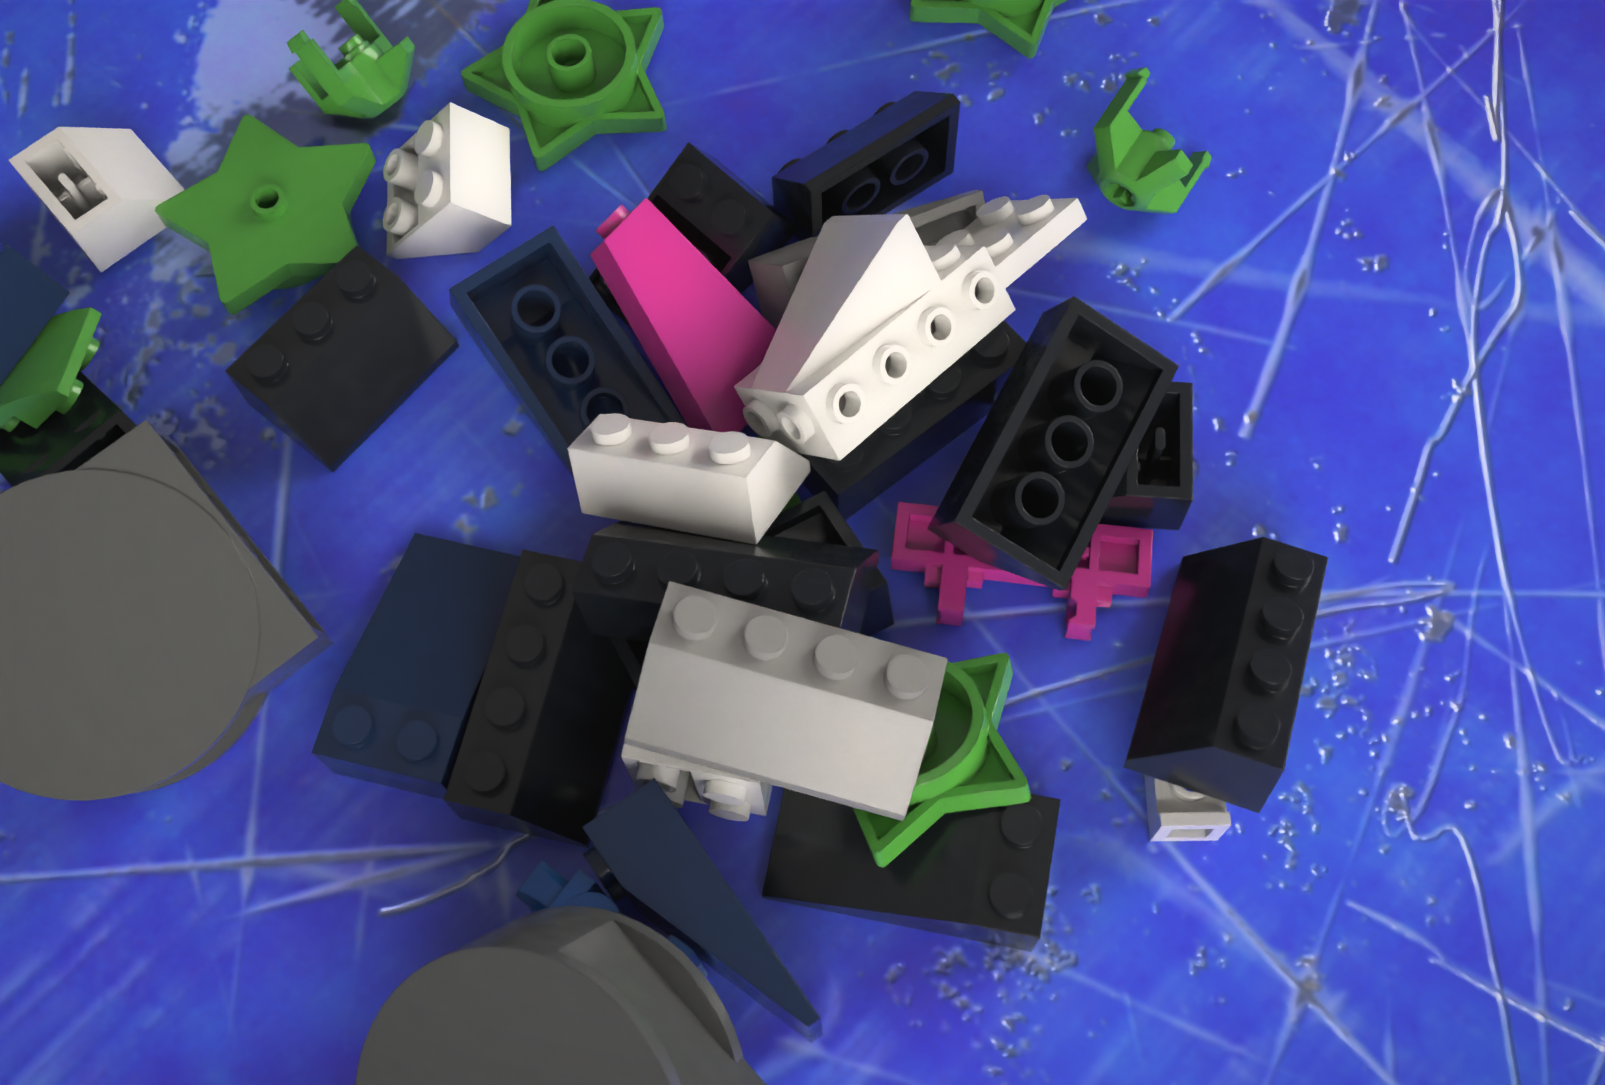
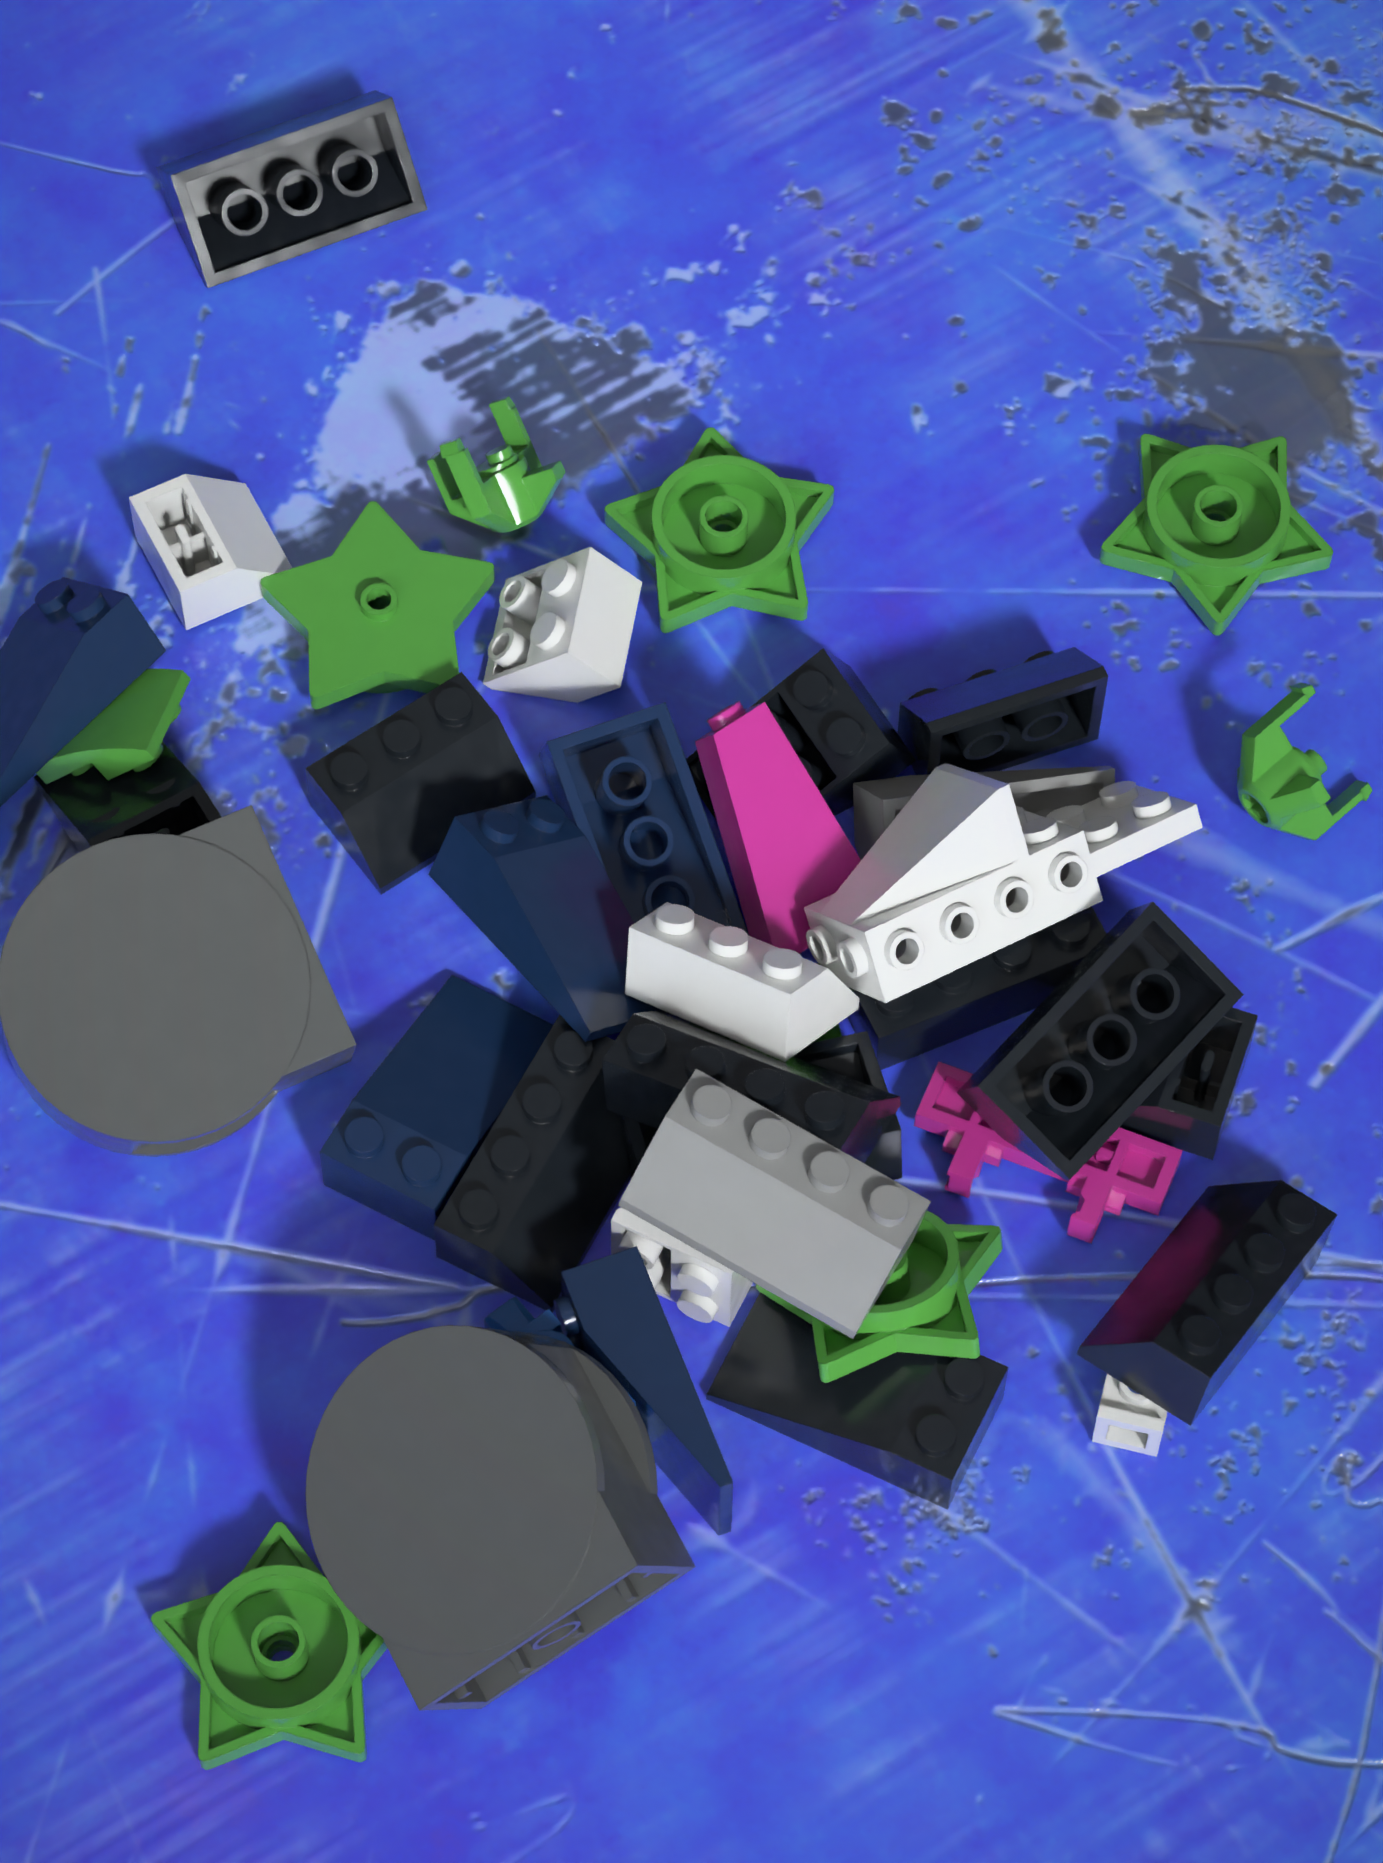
camera: 10 degrees right, 5 degrees down
none -> dark blue slope [428,795,662,1042]

